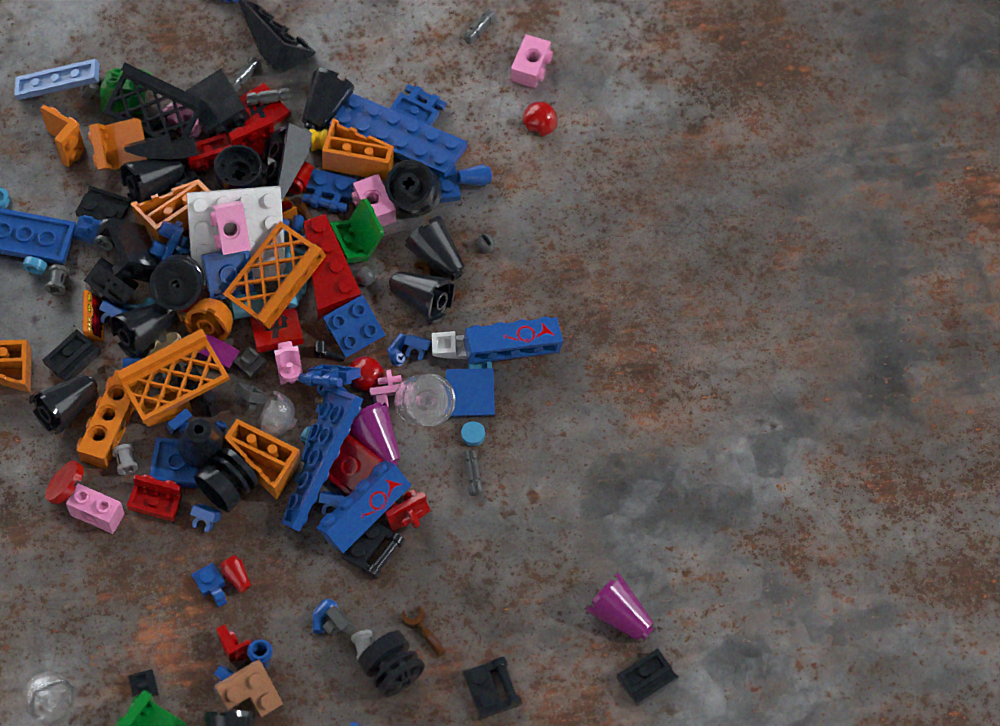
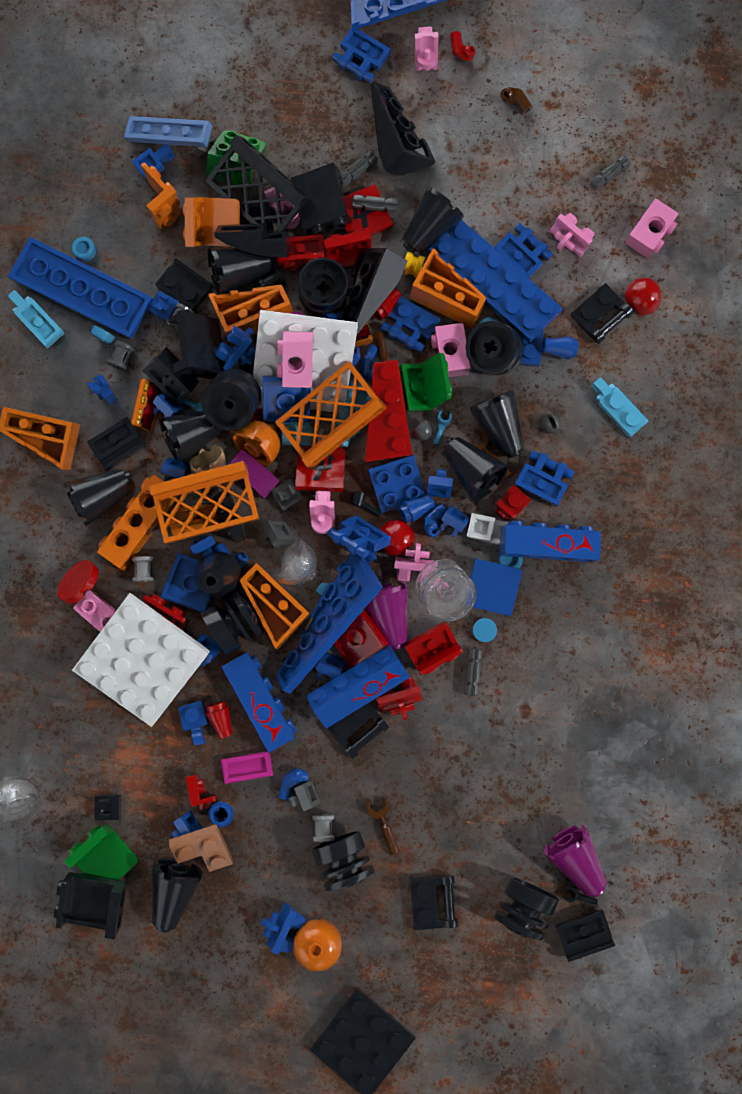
camera: 20 degrees right, 20 degrees up
none -> white plate [72,593,210,727]
none -> blue plate [87,374,117,404]
none -> blue plate [132,144,175,182]
none -> dark pink tile [221,751,273,784]
none -> blue brick [222,652,297,753]
none -> blue cone [398,495,435,523]
none -> red bracket [403,620,463,676]
none -> blue tile [426,469,453,499]
none -> dark azure hand [433,410,452,445]
none -> red bracket [494,485,531,521]
none -> black wheel [494,877,559,941]
none -> blue plate [515,450,575,507]
none -> bright pink hips [549,213,595,258]
none -> black hand [563,886,598,905]
none -> black plate [570,283,634,344]
none -> medium azure hinge [591,377,648,438]

